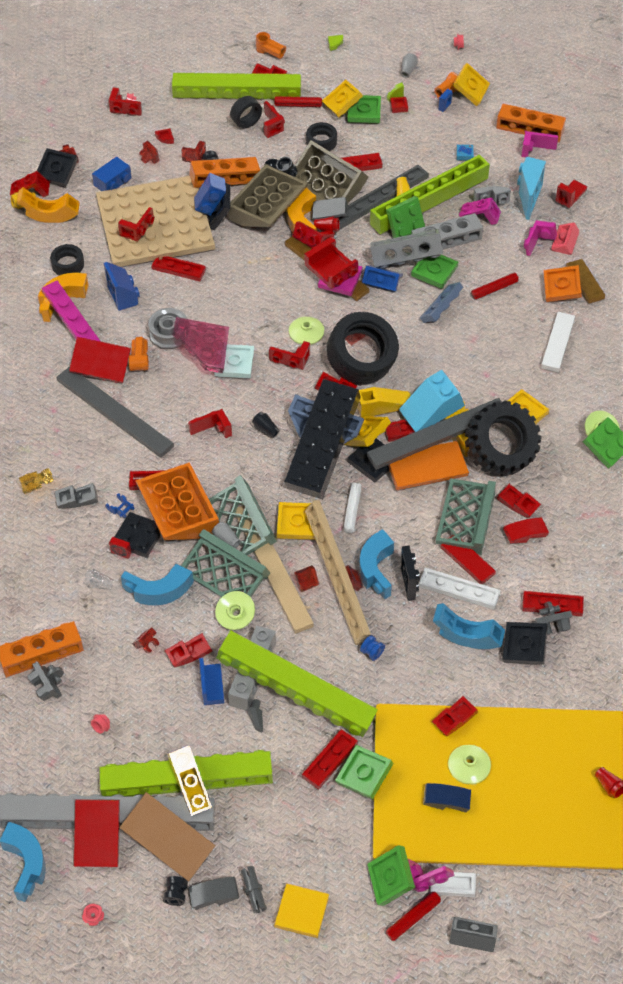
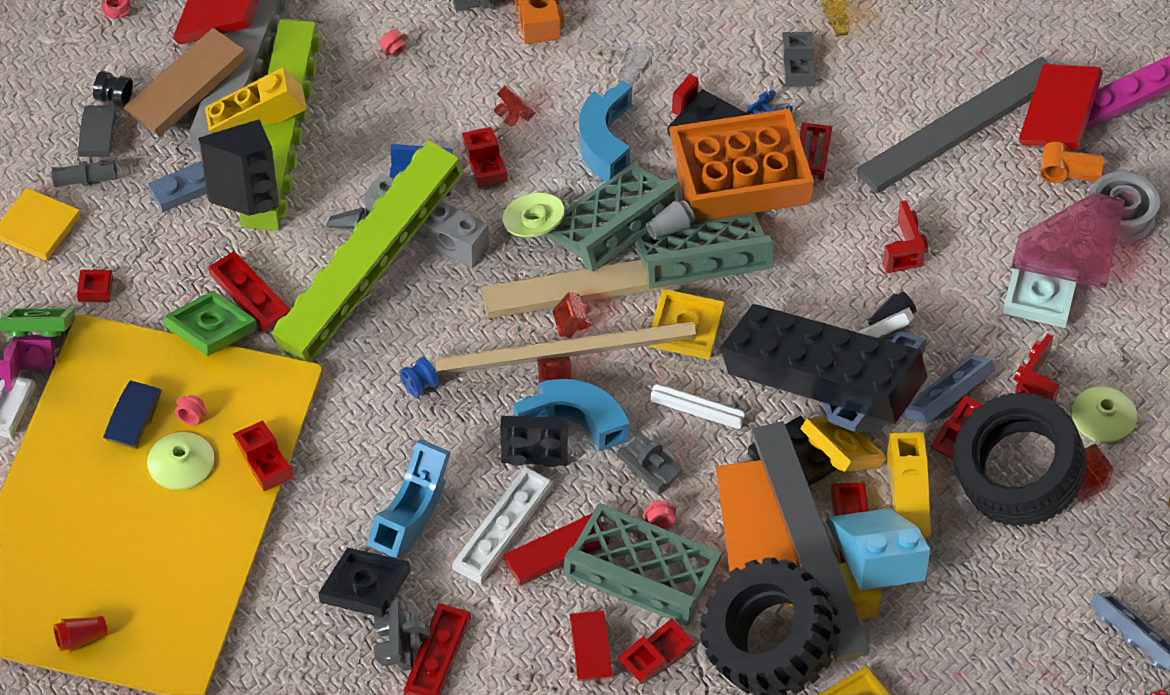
camera: 100 degrees right, 0 degrees up
none -> red tile [77,270,113,303]
none -> sand blue plate [148,161,207,212]
none -> coral plate [175,395,207,425]
none -> black slope [198,119,279,216]
none -> dark grey hips [617,432,683,495]
none -> coral plate [644,500,676,529]
none -> white tile [858,307,914,338]
none -> sand blue plate [904,355,996,424]

